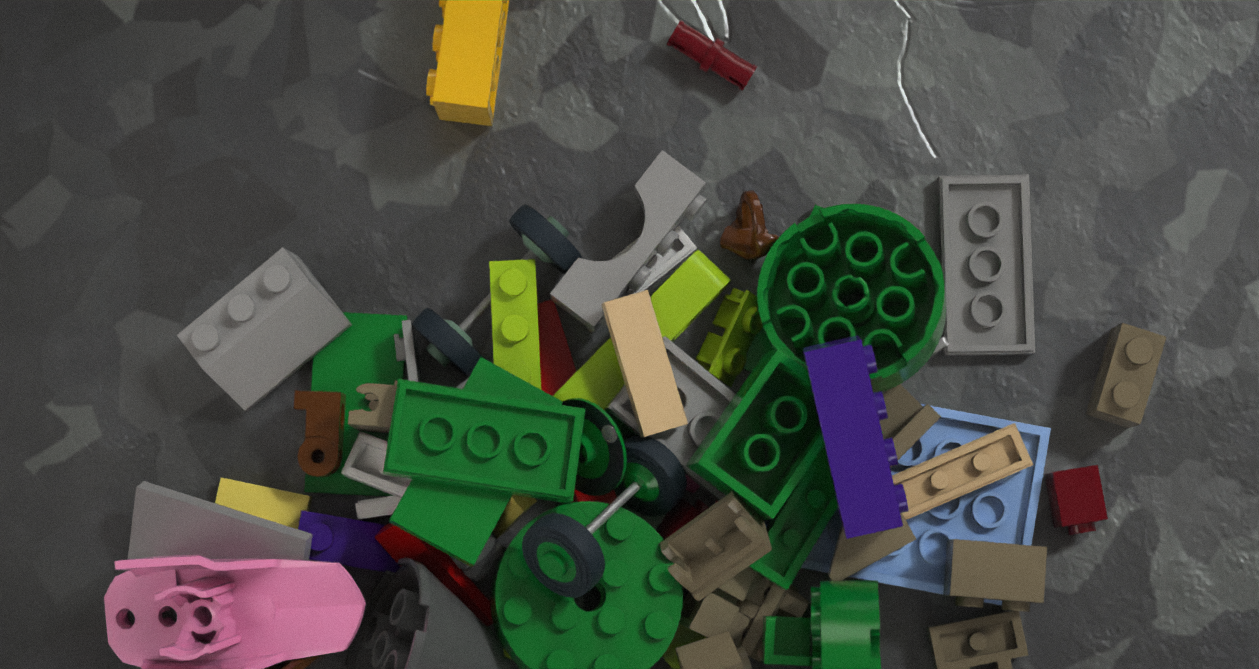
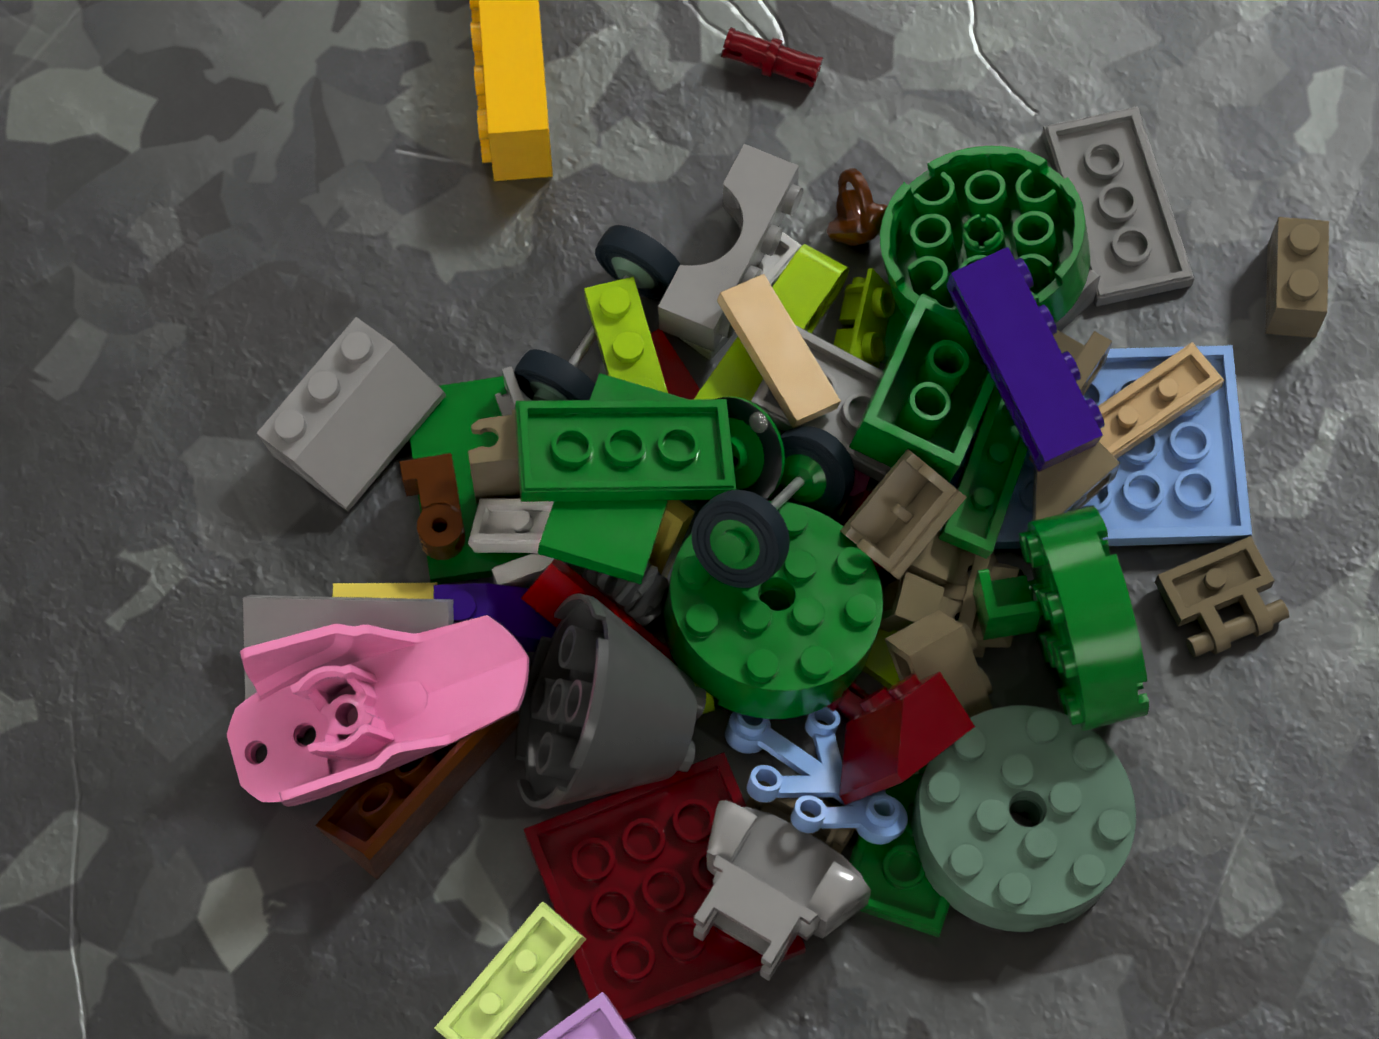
camera: 10 degrees left, 15 degrees down
dark tan brick [943,539,1047,612] -> none
dark red brick [1044,465,1108,535] -> none

